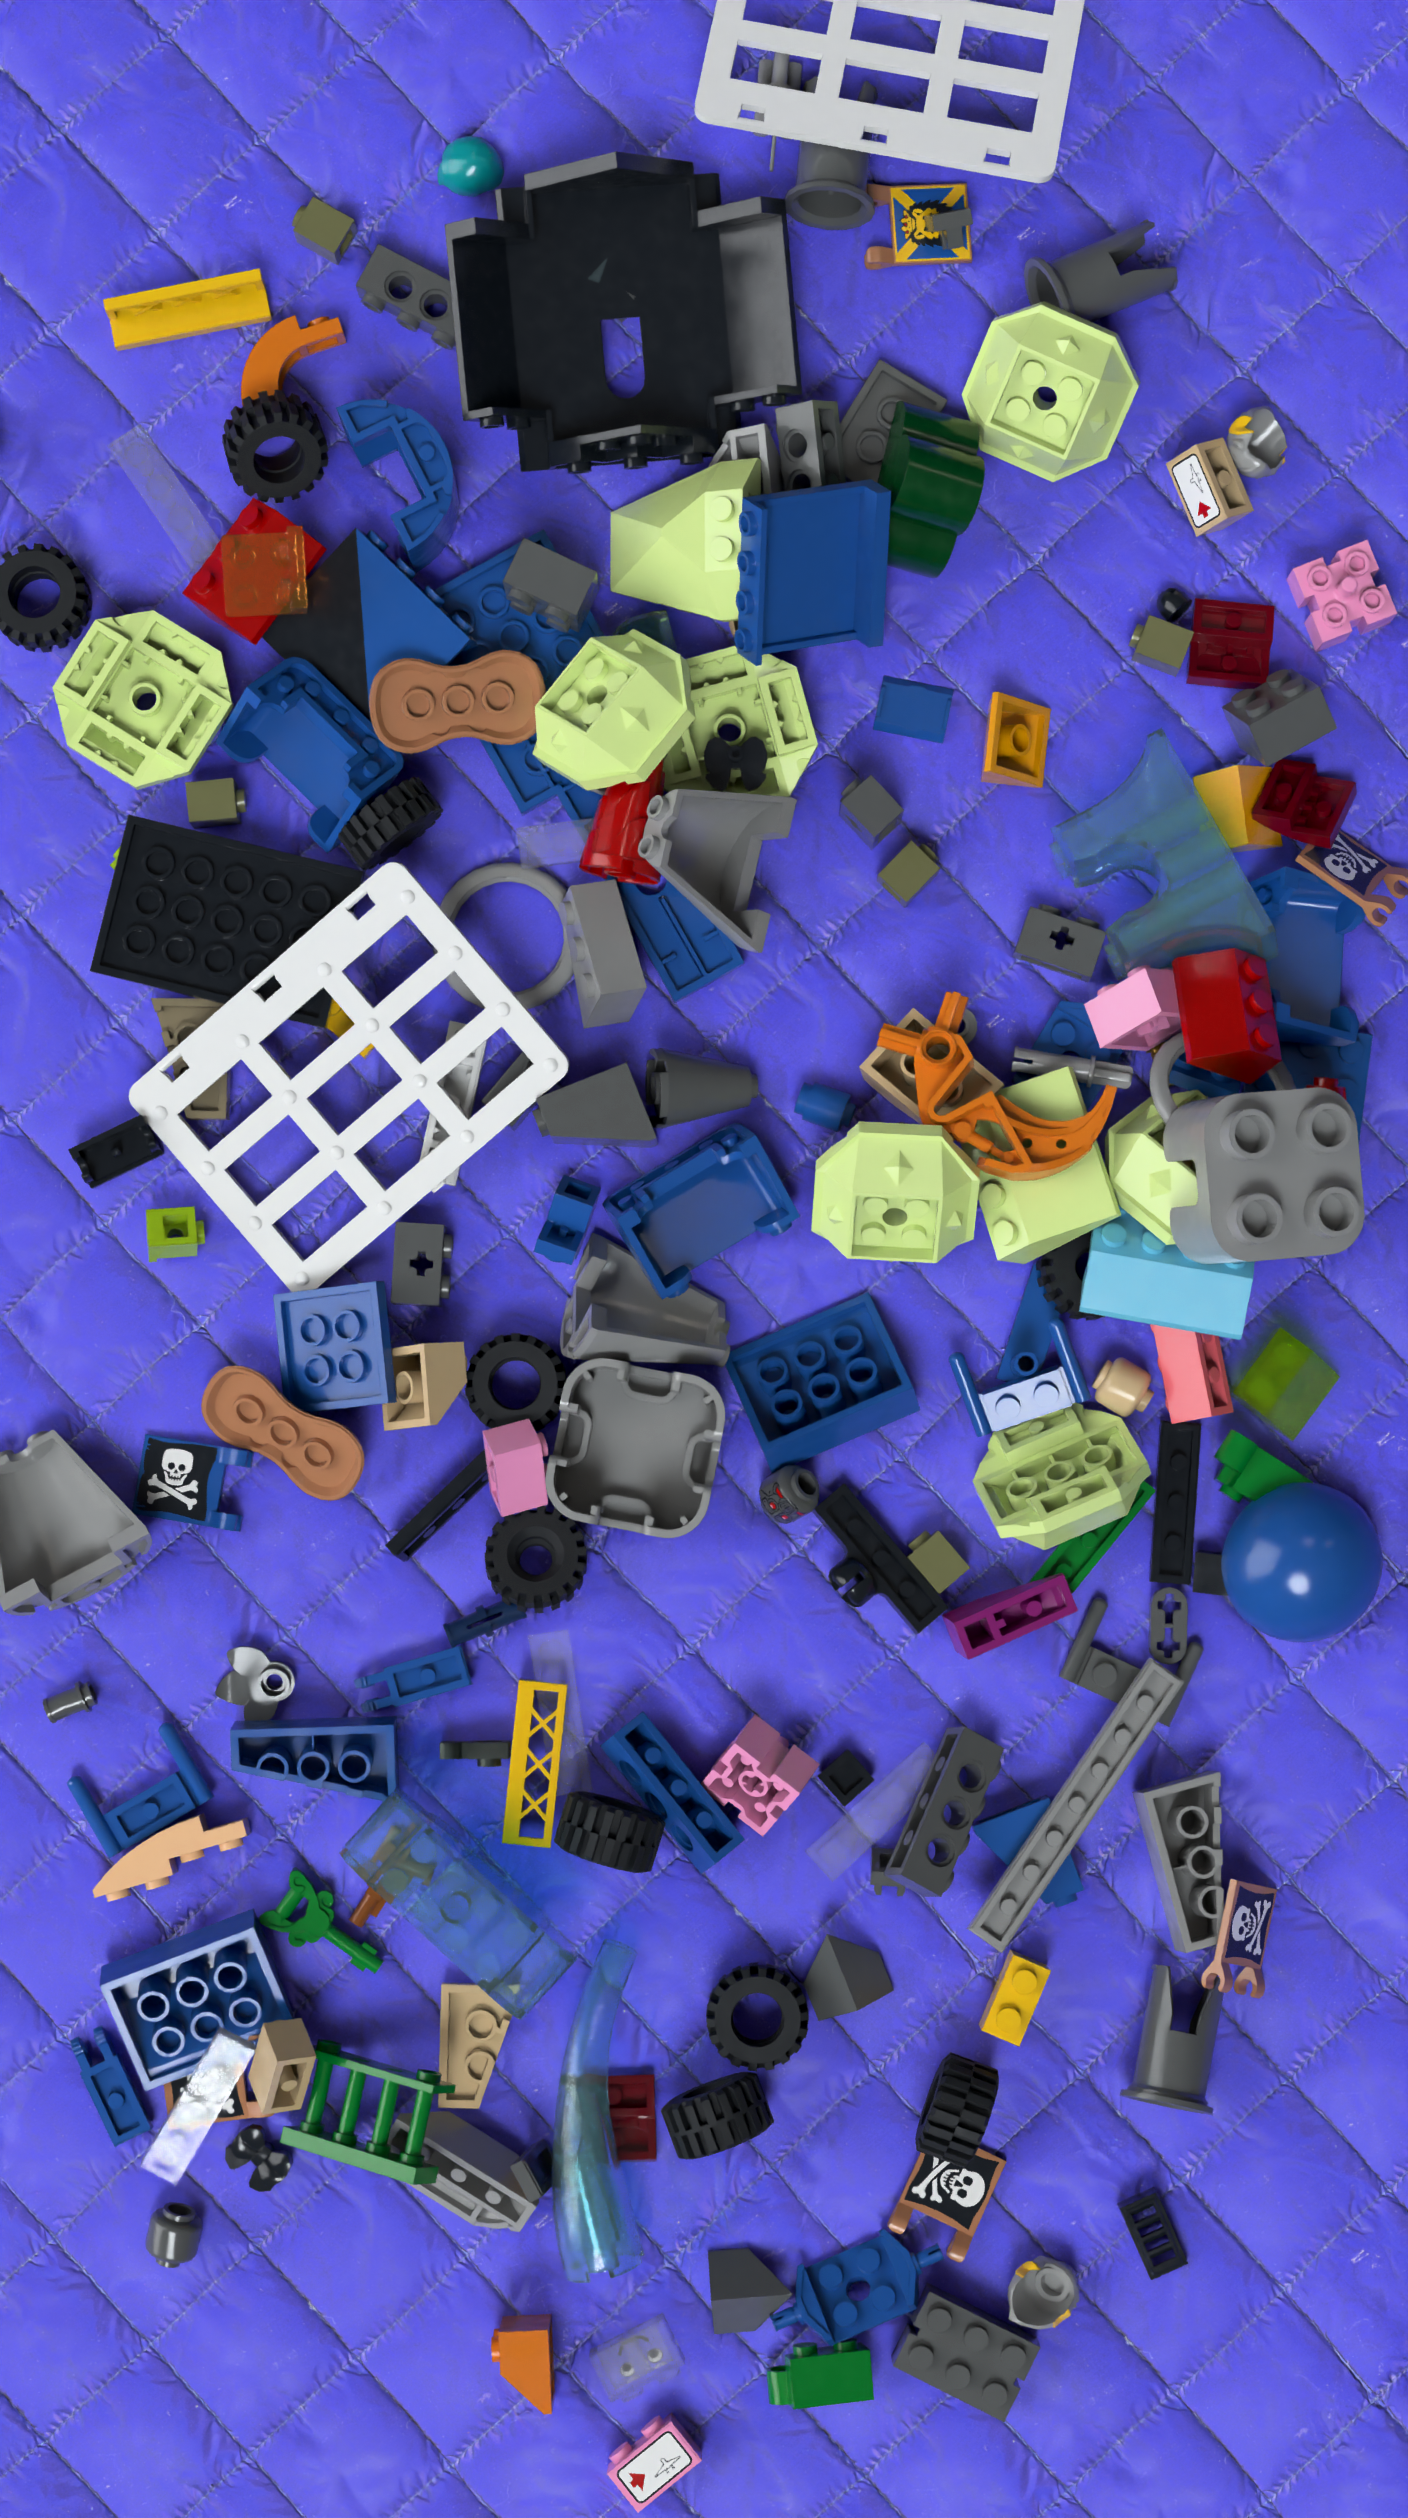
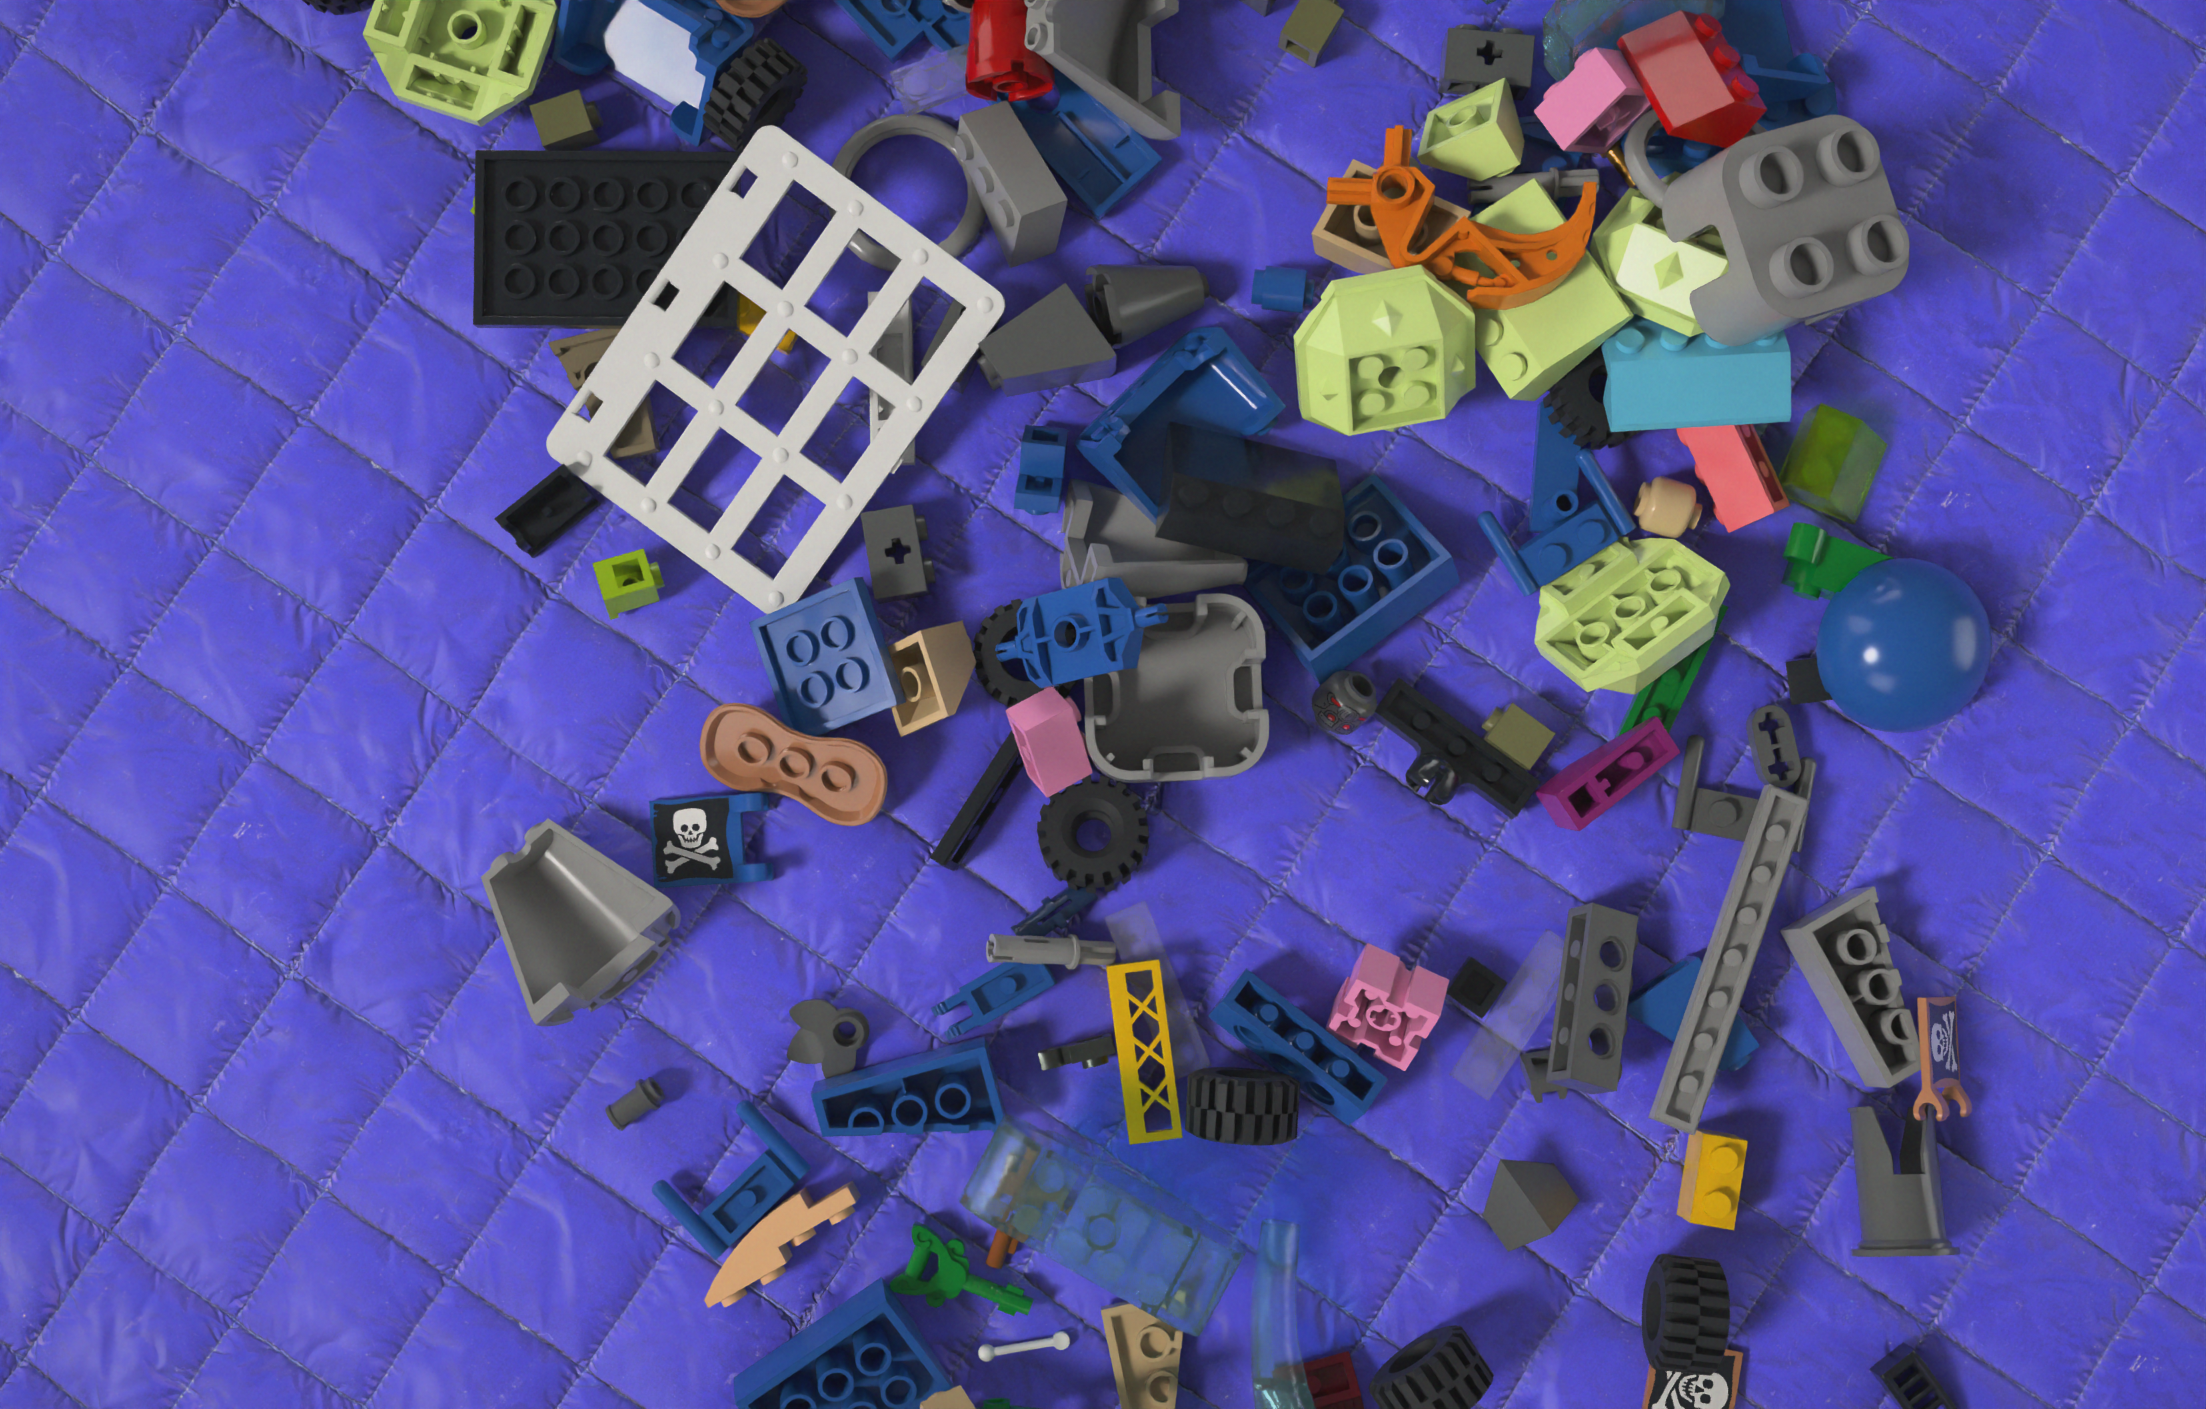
camera: 15 degrees left, 0 degrees up
black tyre [706,1963,809,2071] -> none
black tile [1149,1420,1202,1585] -> none
none -> white hinge [978,1331,1070,1362]
none -> light grey axle [986,933,1116,970]
none -> blue plate [995,577,1169,688]
none -> black slope [1155,421,1345,575]
none -> yellowish green slope [1417,78,1525,181]

